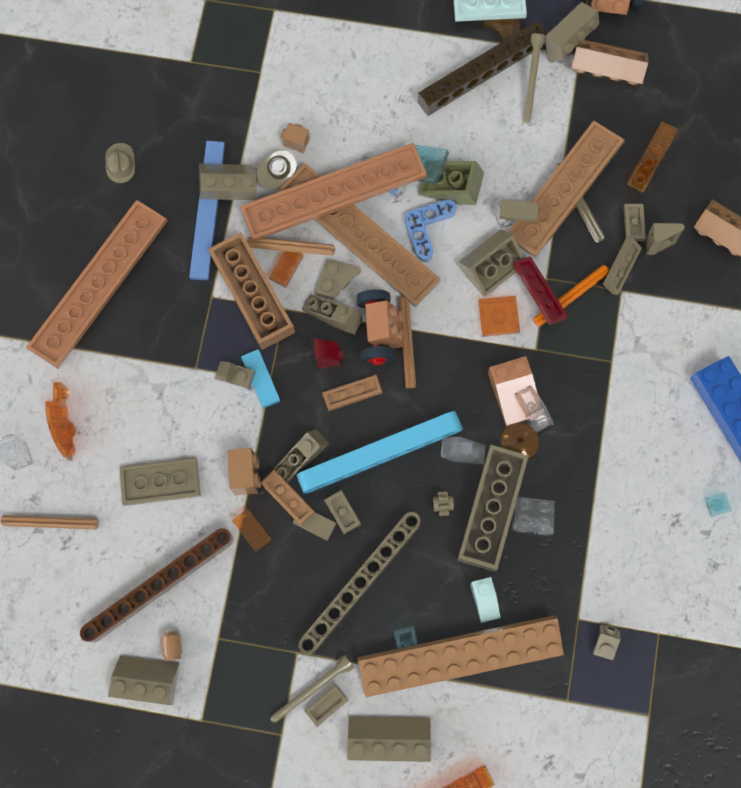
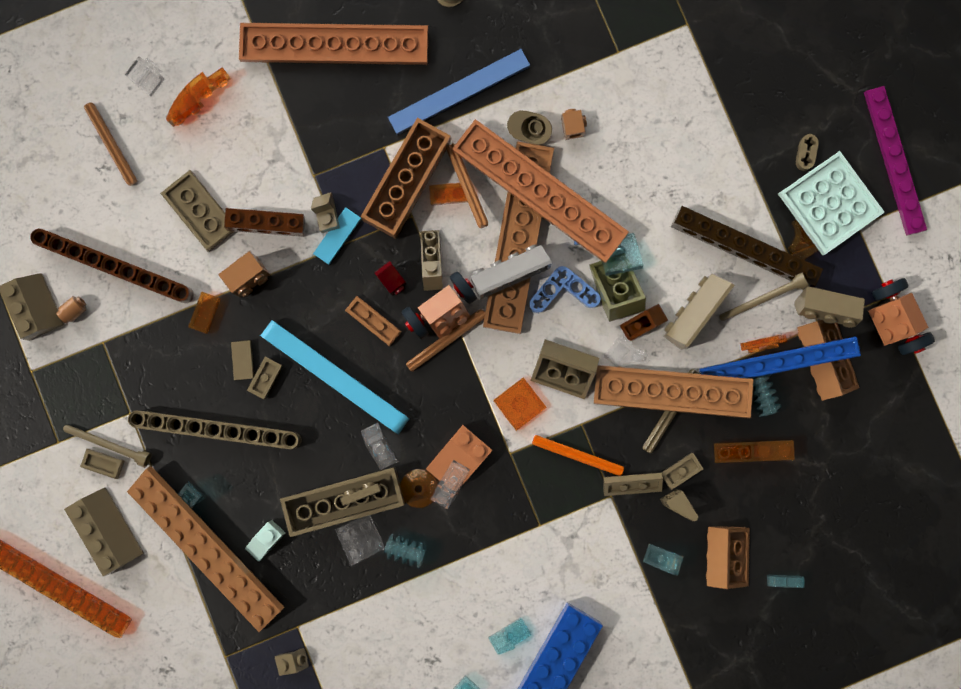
camera: 55 degrees right, 10 degrees up
dark tan slope [199,164,257,200] -> none
medium nougat tile [261,470,315,526] -> none
dark tan slope [271,429,329,483] -> none
dark tan wing [315,259,361,300] -> none
dark tan gear [433,491,454,516] -> none
dark tan tile [499,199,539,223] -> none
dark red plate [513,256,568,325] -> none
none -> reddish brown brick [224,208,305,237]
none -> dark tan plate [340,481,382,505]
none -> clear light blue piece [383,534,427,568]
none -> light grey slope [471,244,552,300]
none -> clear light blue slope [488,617,531,655]
none -> reddish brown slope [620,304,668,342]
none -> clear light blue slope [643,544,683,576]
none -> slope [663,274,735,350]
none -> blue tile [699,337,861,379]
none -> clear orange wing [740,335,787,354]
none -> clear light blue piece [752,375,782,417]

